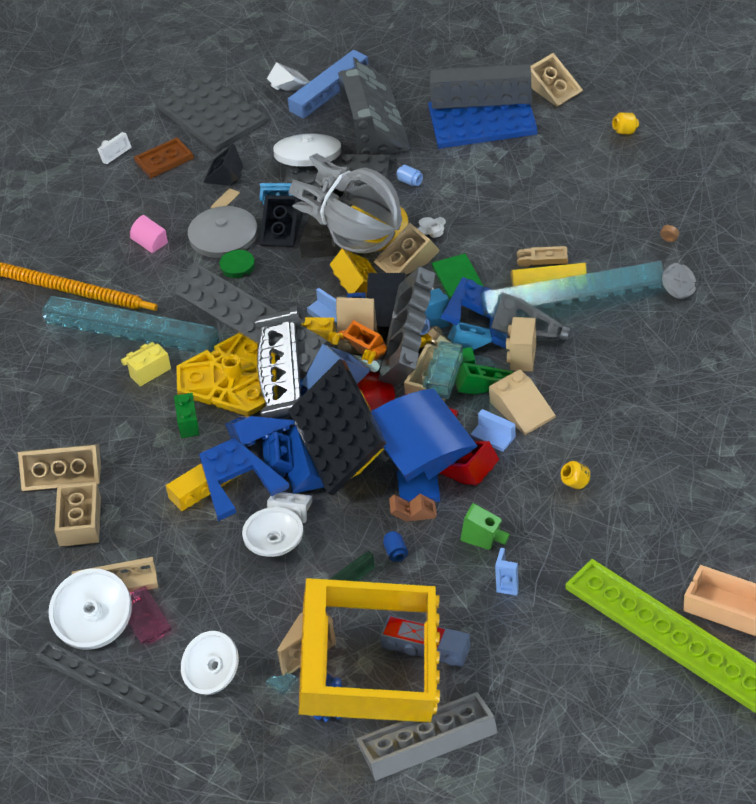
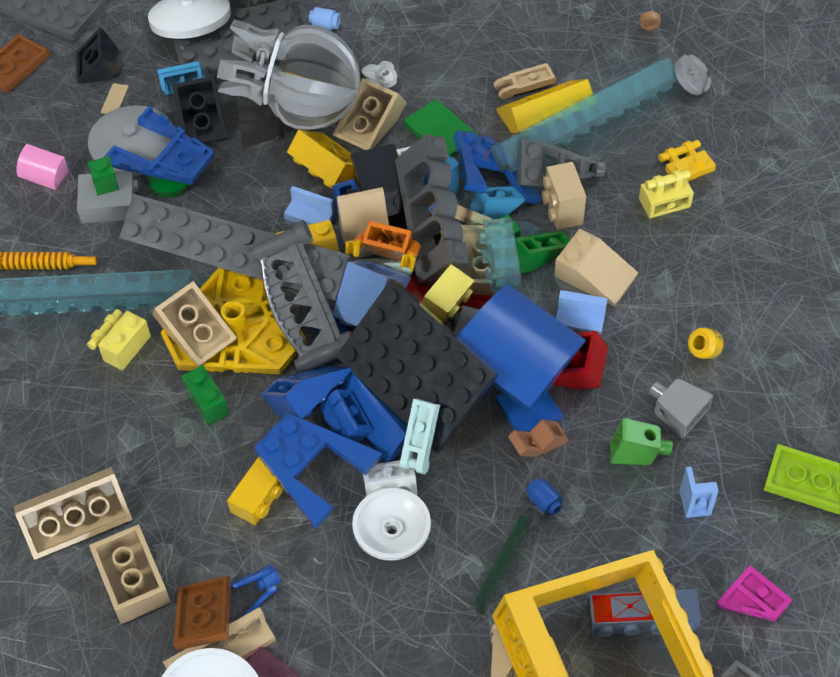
camera: 25 degrees left, 10 degrees up
none -> light grey brick [77,171,140,224]
none -> green brick [87,156,120,196]
none -> blue wing [103,106,214,185]
none -> tan slope [152,281,237,367]
none -> dark orange tile [173,575,231,651]
none -> blue plant [231,564,281,618]
none -> light aqua plate [400,399,440,474]
none -> light yellow brick [422,264,474,323]
none -> light yellow brick [639,170,694,219]
none -> light grey torso [649,379,713,439]
none -> yellow plate [658,140,716,181]
none -> dark pink wing [717,565,793,622]

